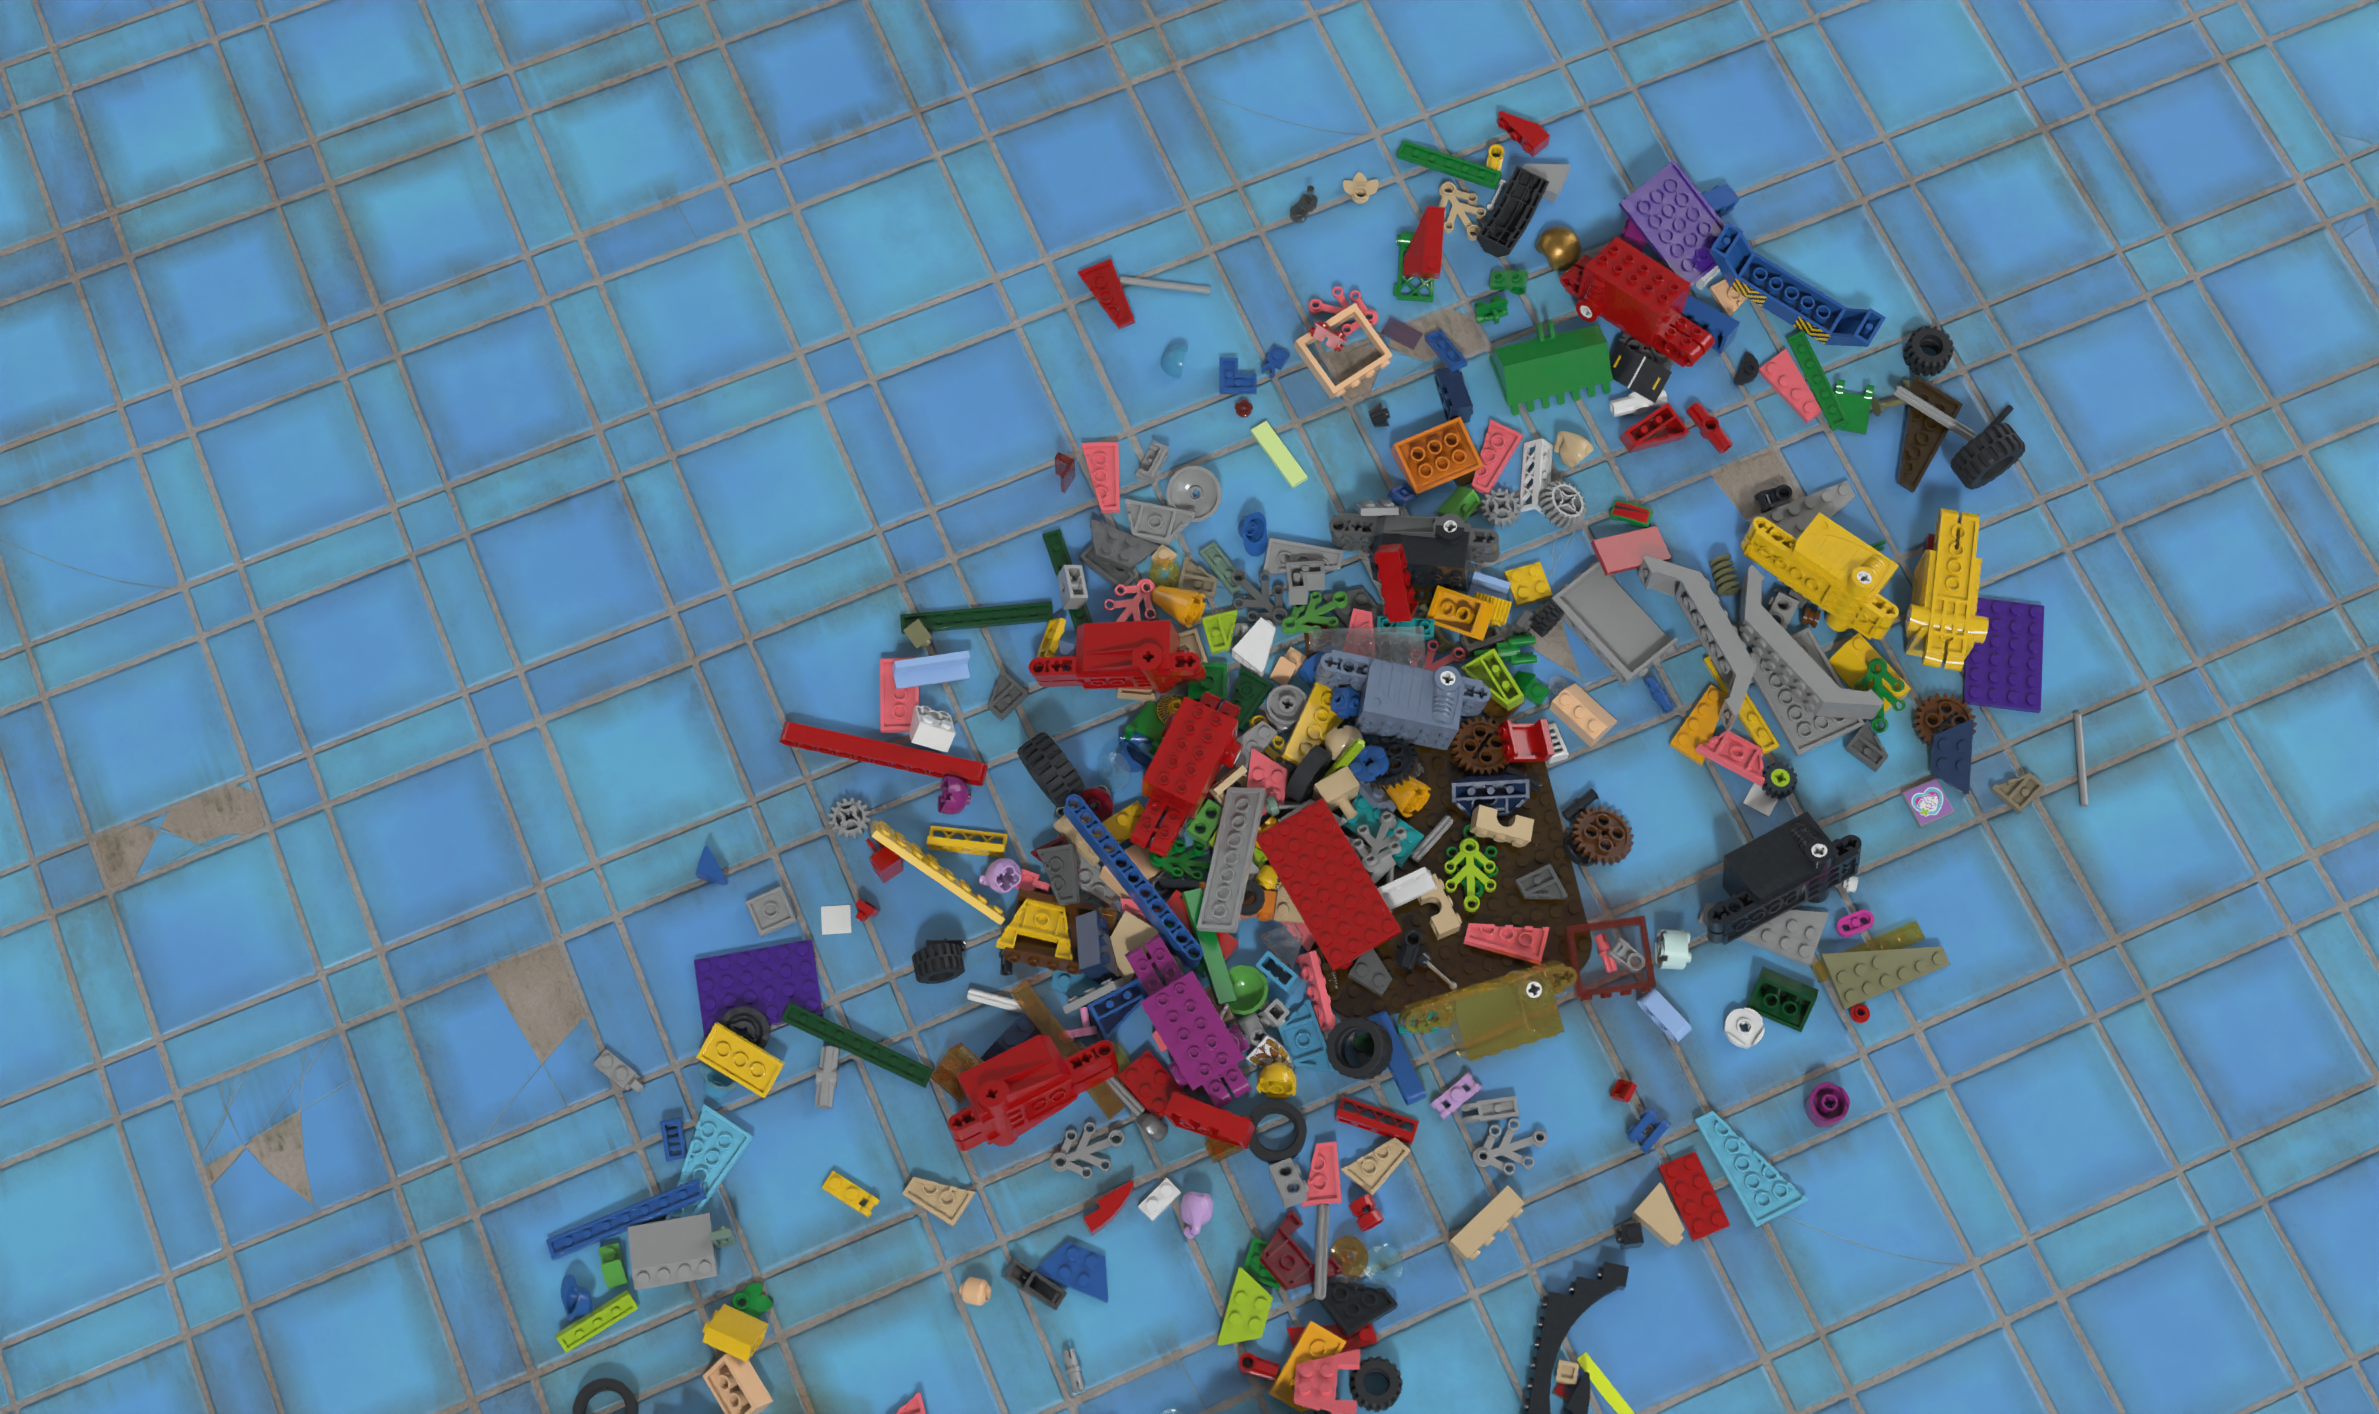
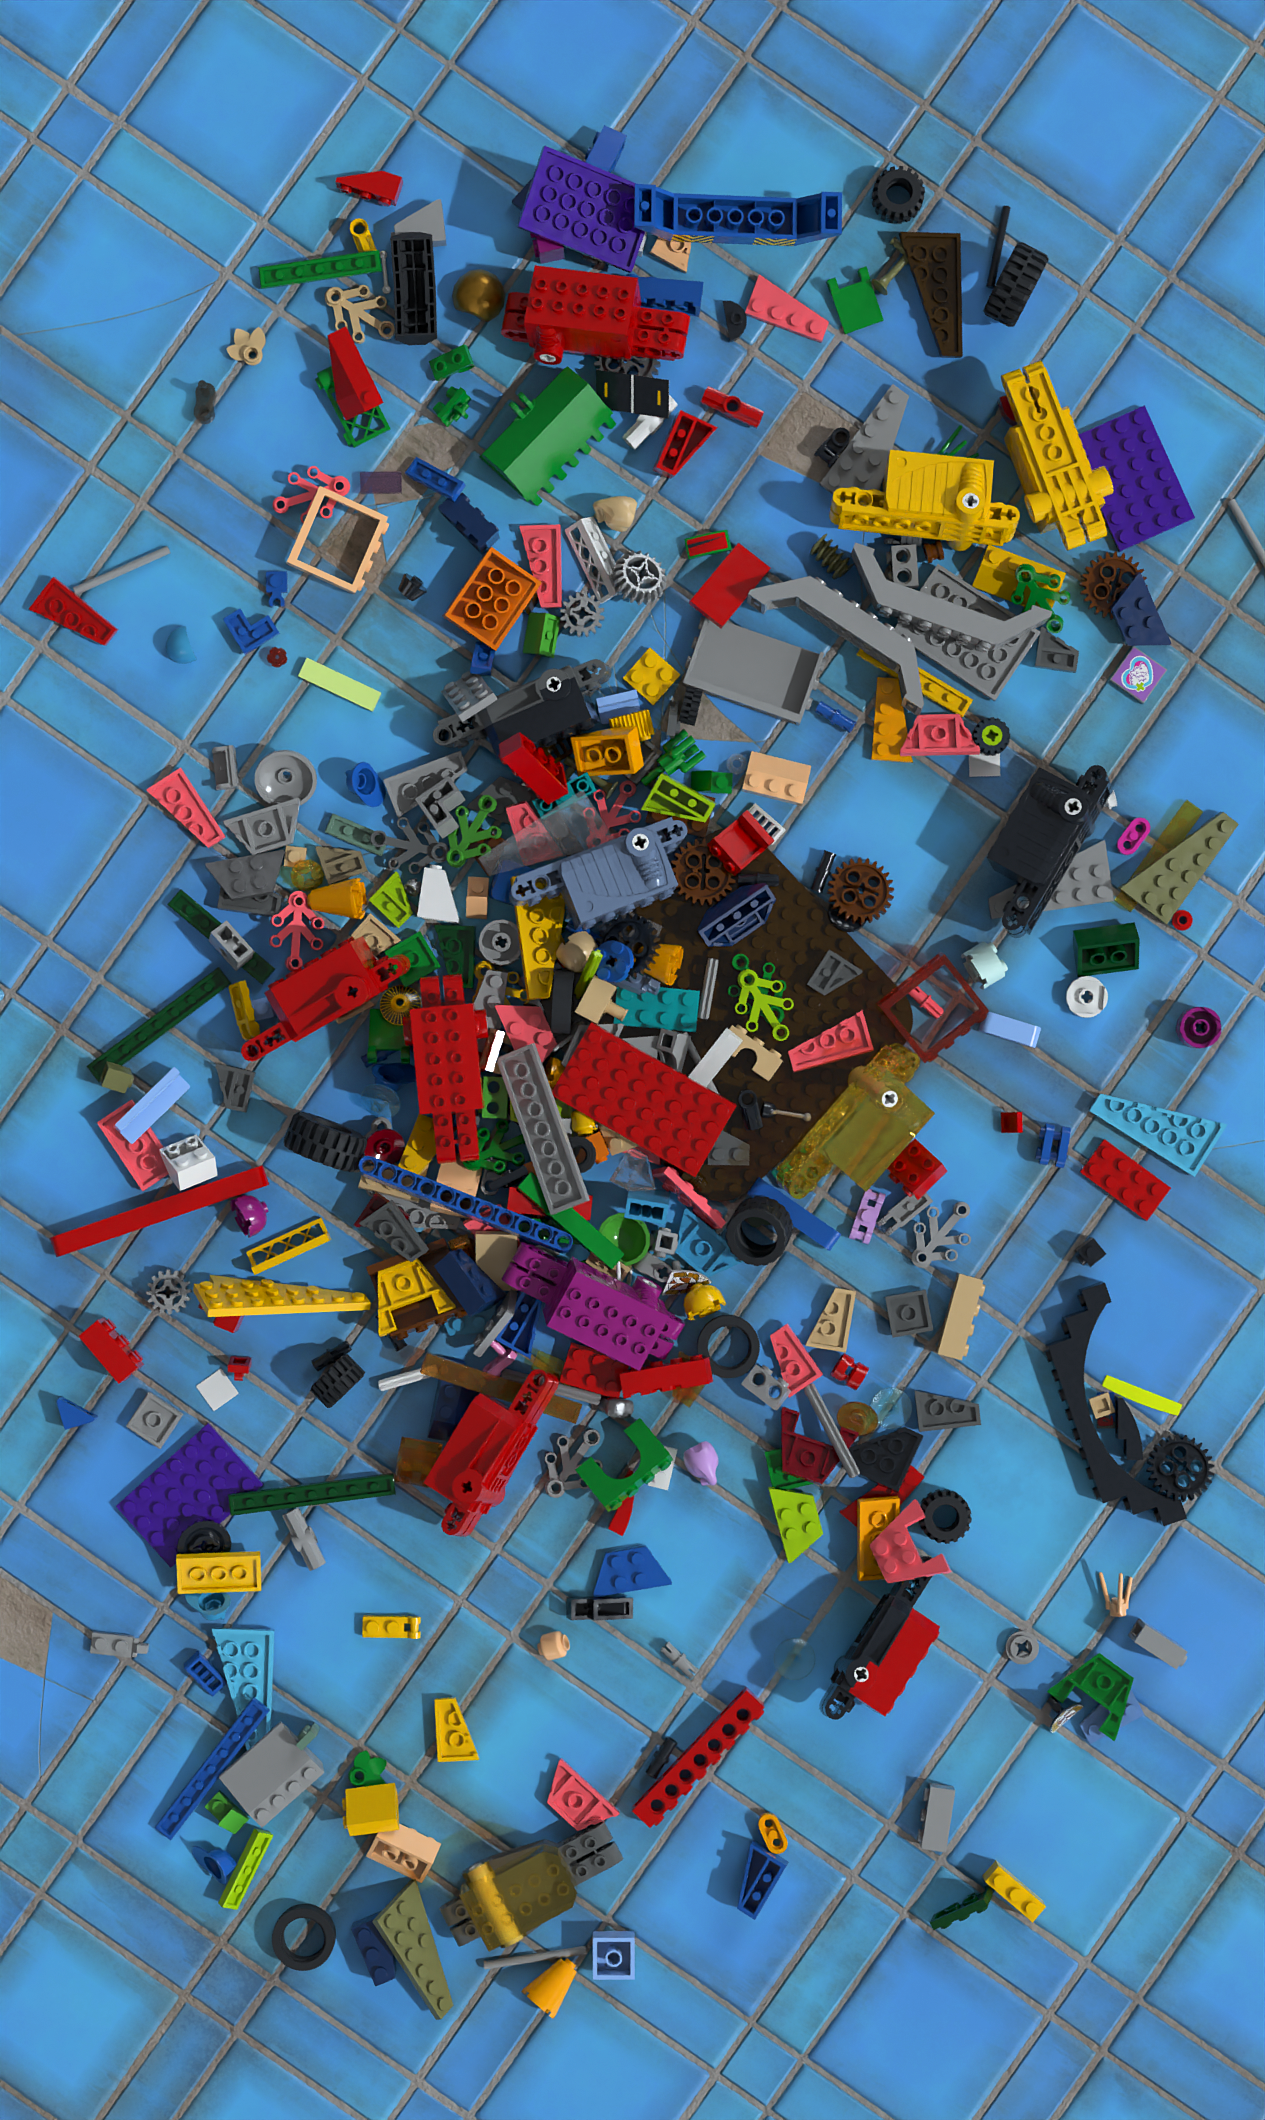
camera: 25 degrees left, 20 degrees up
tan wing [902,1177,976,1228] -> none
lavender piece [978,858,1022,894] -> none
coral plate [1015,869,1051,894] -> none
panel [1055,452,1075,493] -> none
red piece [1237,1352,1279,1382] -> none
sand green tile [1264,796,1279,816] -> none
hinge [1309,320,1347,352] -> none
blue brick [1330,687,1360,719] -> none
red fence [1335,1096,1419,1145] -> none
light grey plant [1351,812,1407,872] -> none
tan arch [1469,805,1534,847] -> none
light grey piece [1606,937,1645,973] -> none
tan slope [1631,1183,1685,1249] -> none
green tile [1786,331,1849,432] -> none
light grey axle [1893,385,1976,441] -> none
dark tan wing [1990,773,2045,814] -> none
none -> red brick [78,1317,144,1384]
none -> yellow wing [434,1697,480,1762]
none -> green arch [575,1418,673,1512]
none -> dark grey plate [885,1289,933,1338]
none -> red brick [886,1139,947,1200]
none -> dark grey wing [914,1390,981,1432]

